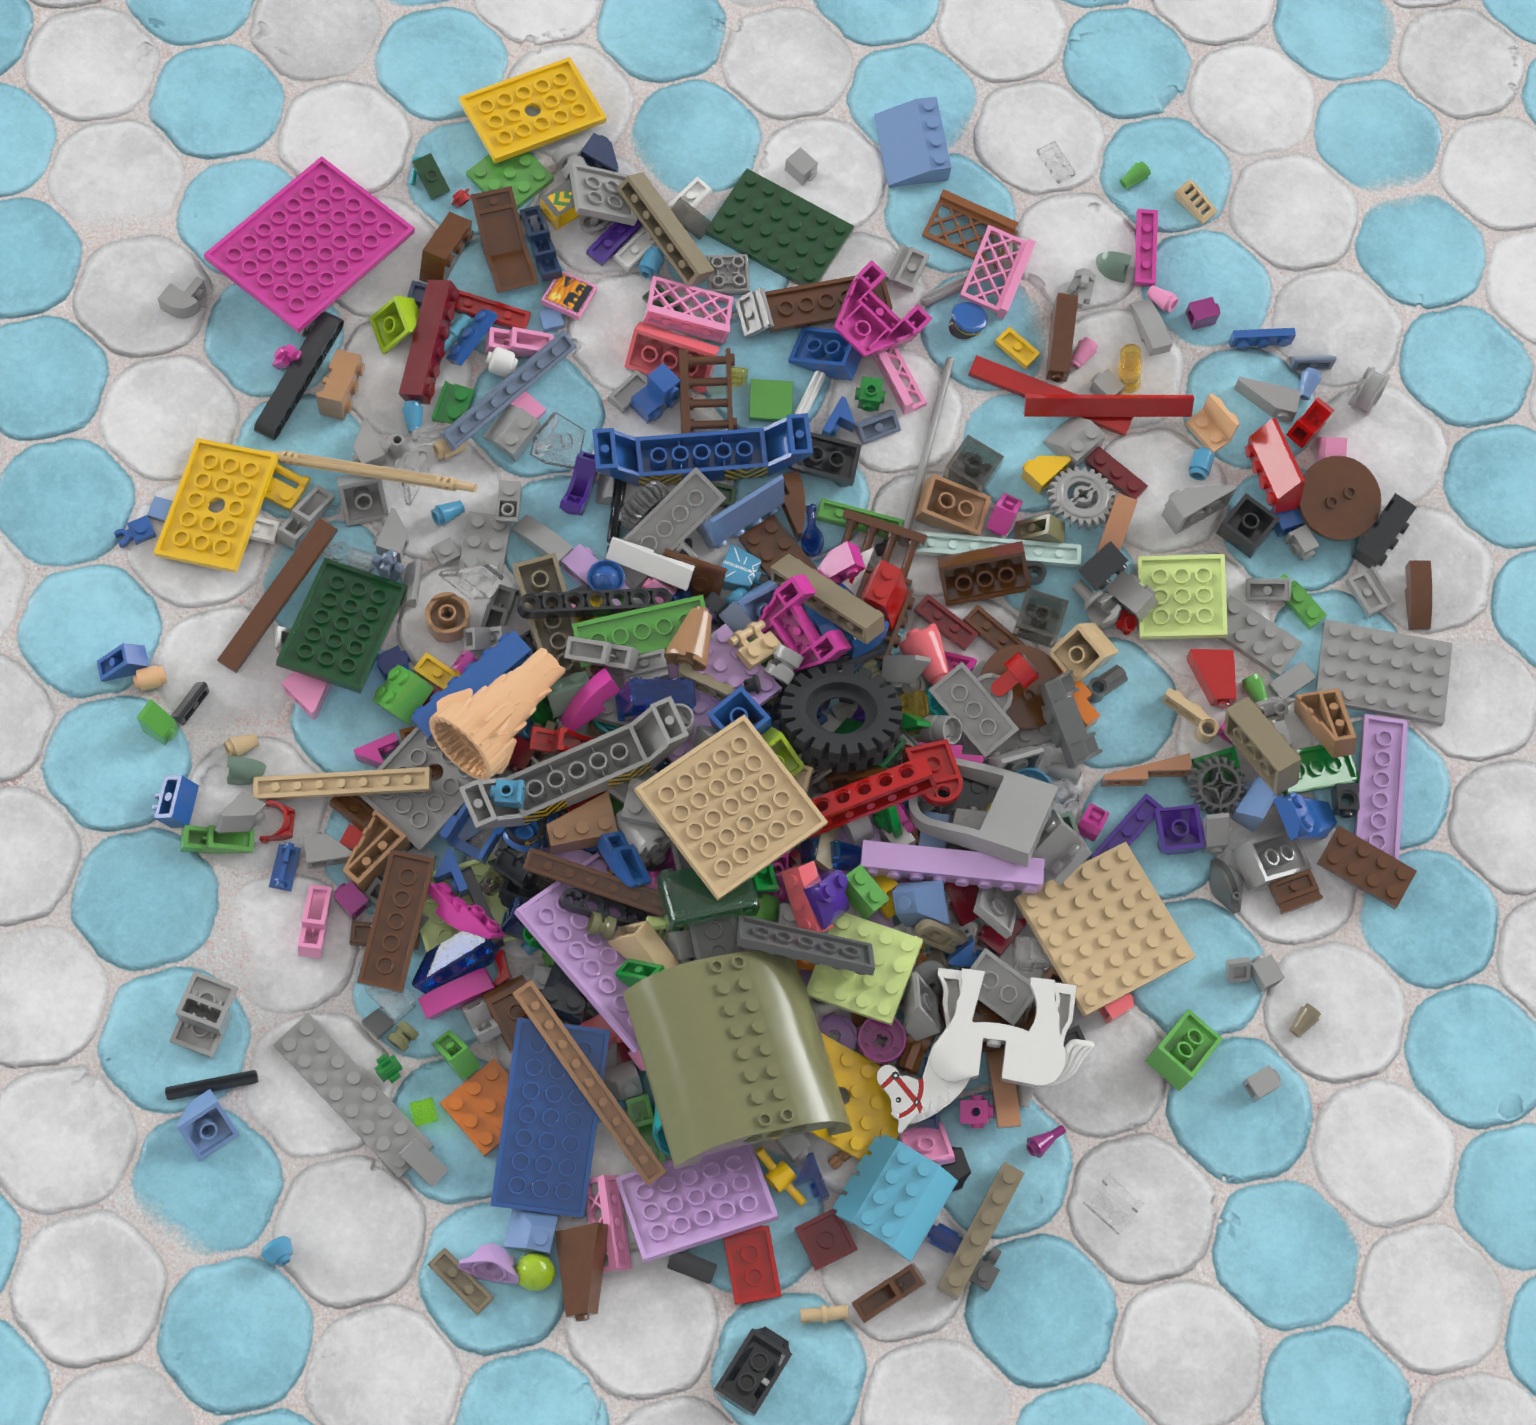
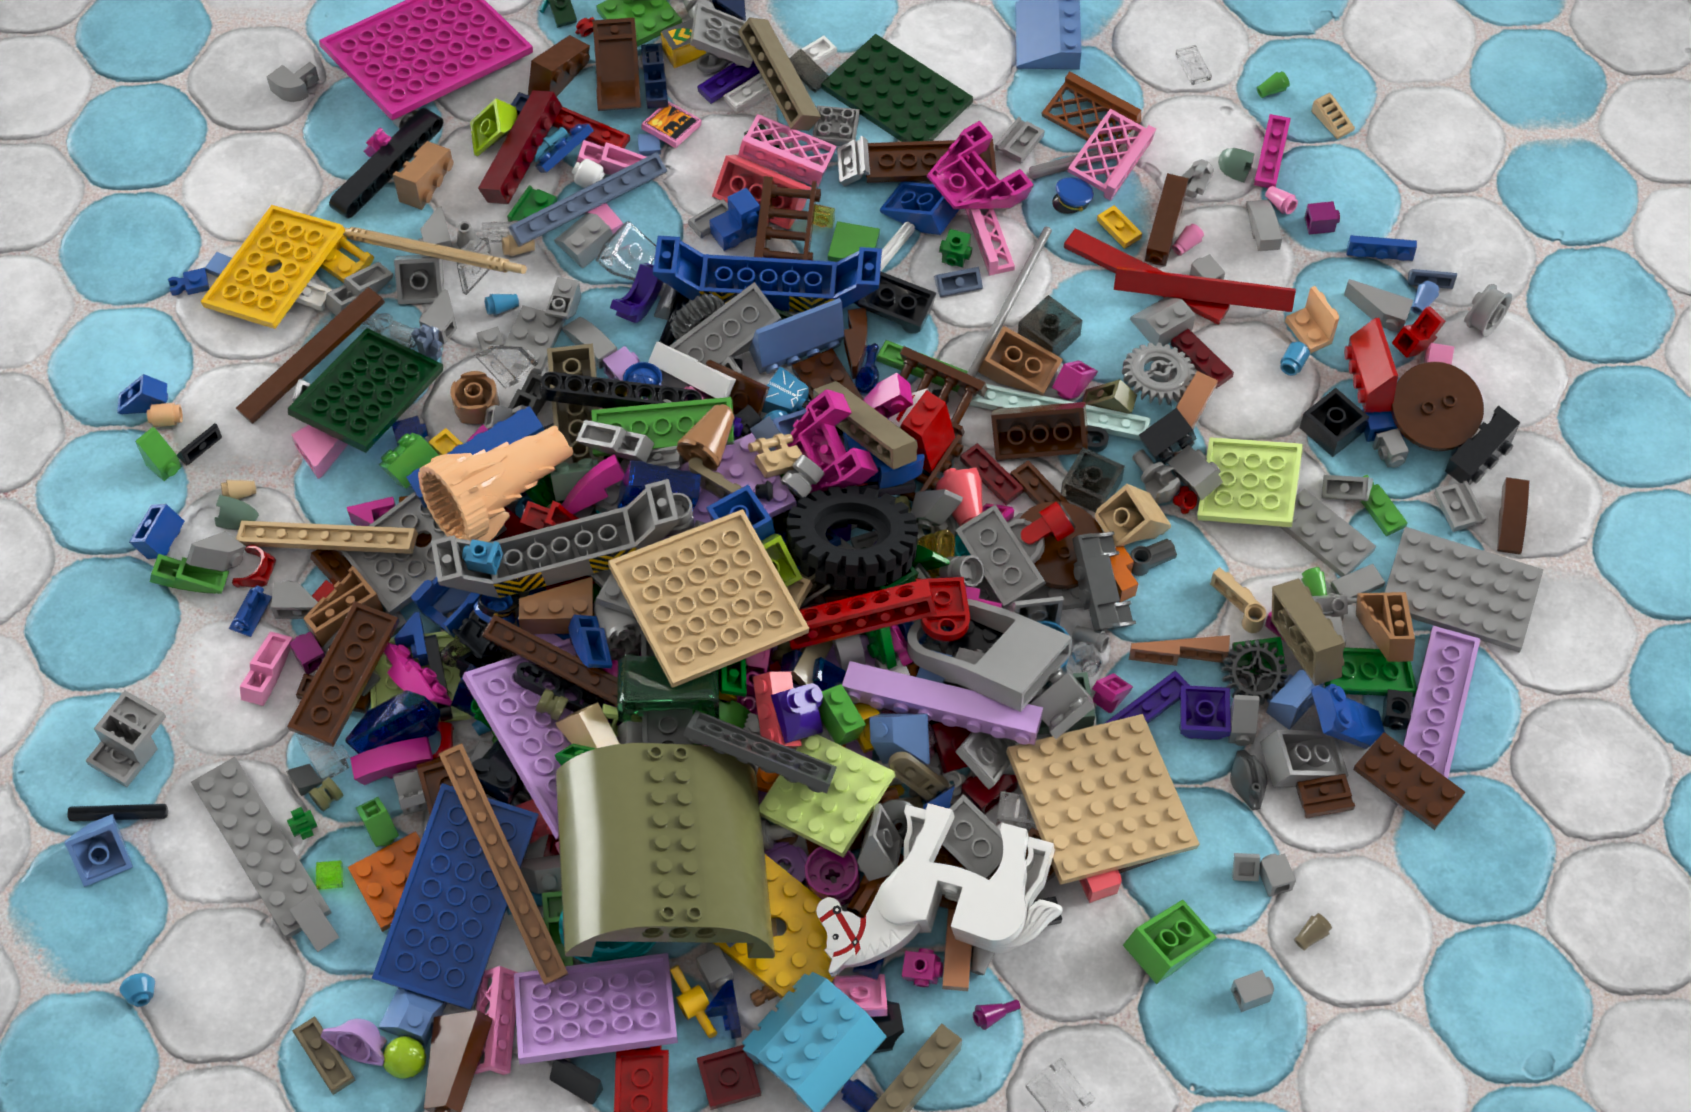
camera: 20 degrees right, 10 degrees down
light grey slope [401,559,423,608] -> none
dark azure cone [402,400,423,434] -> none
dark azure brick [638,246,665,279] -> none
light grey brick [785,147,818,186] -> none
blue slope [821,396,855,437] -> none
yellow slope [1021,455,1072,494] -> none
clear yellow brick [1119,344,1142,393] -> none
light grey slope [1161,485,1237,535] -> none
red slope [1186,649,1237,709] -> none

